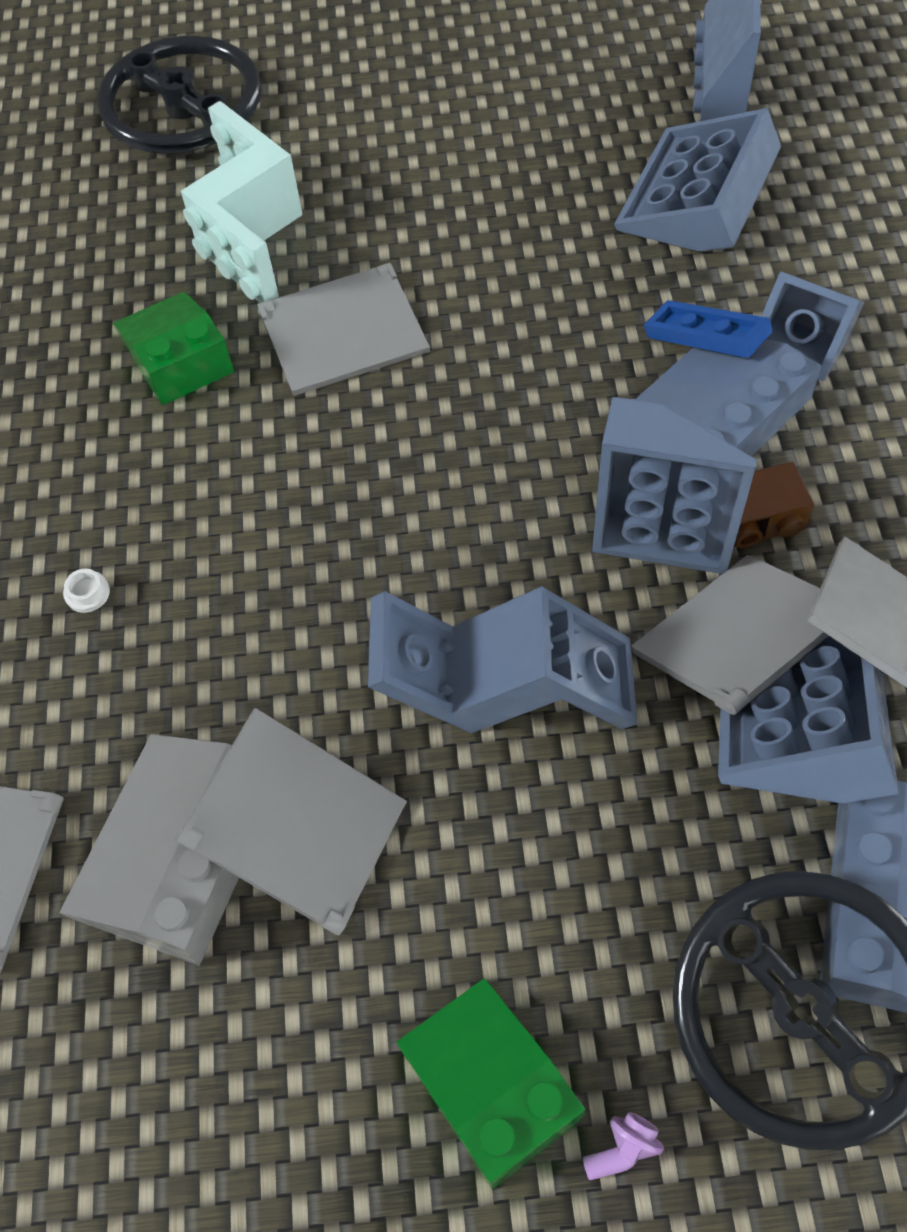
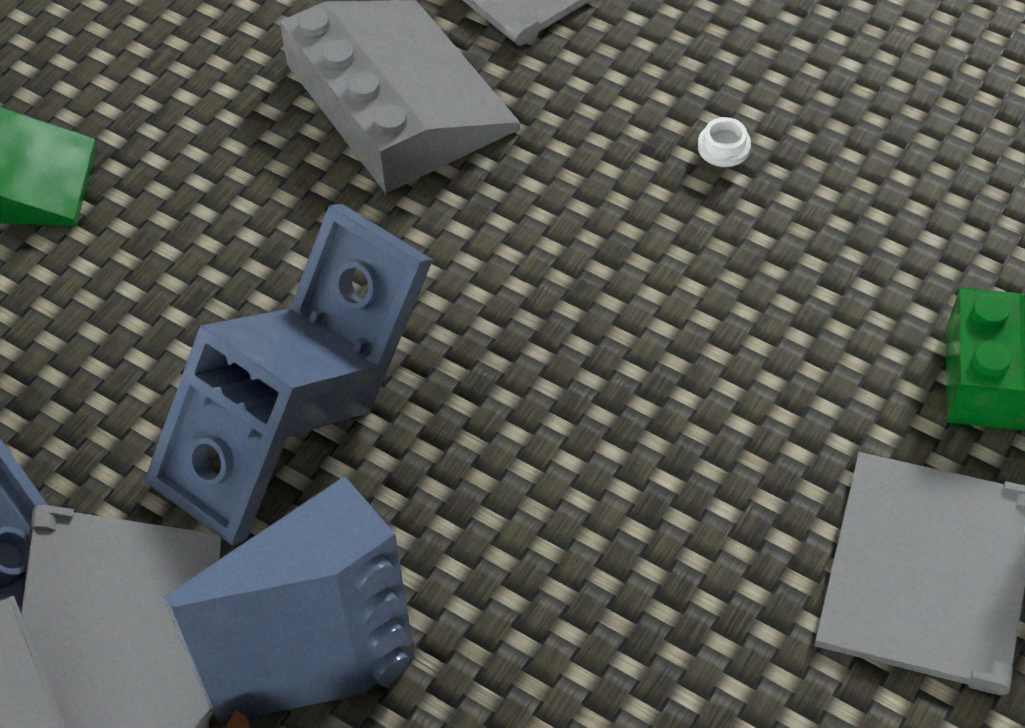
camera: 125 degrees right, 5 degrees down
light grey piece [175,708,407,936] -> none

